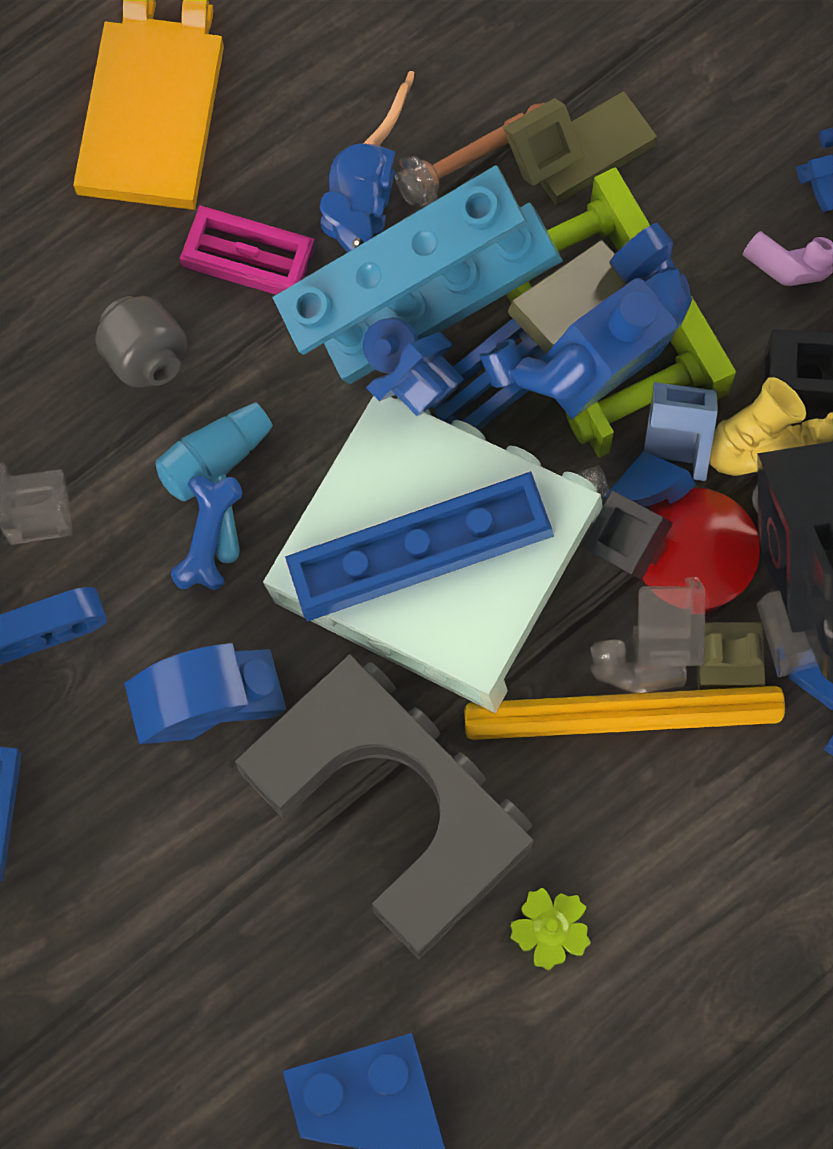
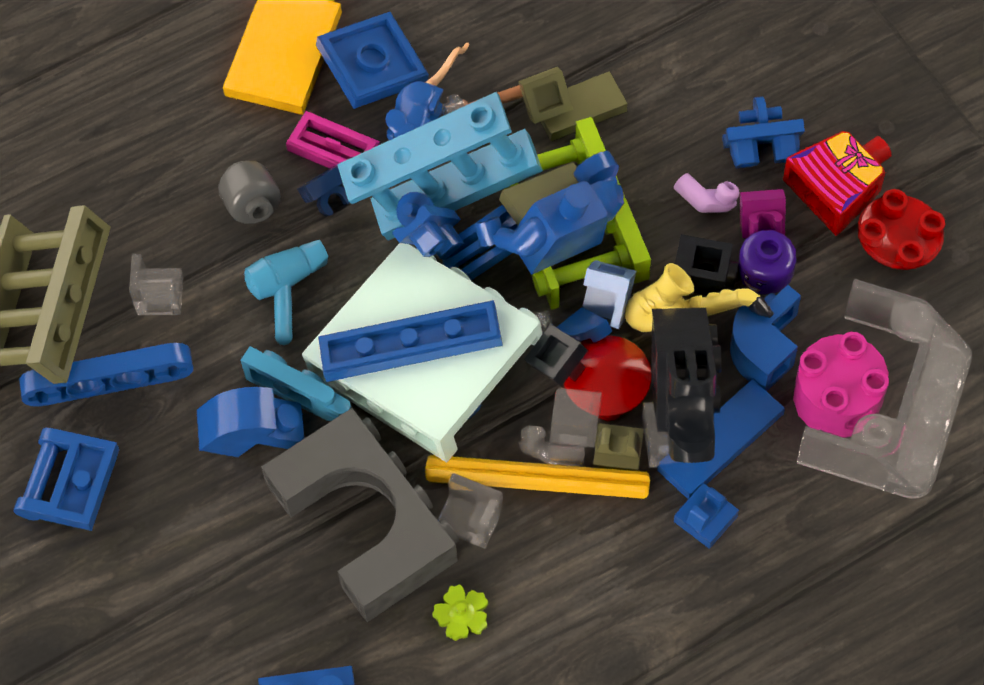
camera: 10 degrees right, 10 degrees down
blue piece [171,475,243,590] -> none
none -> dark azure hinge [240,346,351,421]
none -> dark blue tile [297,165,350,217]
none -> blue plate [316,12,429,109]
none -> clear panel [438,473,503,548]

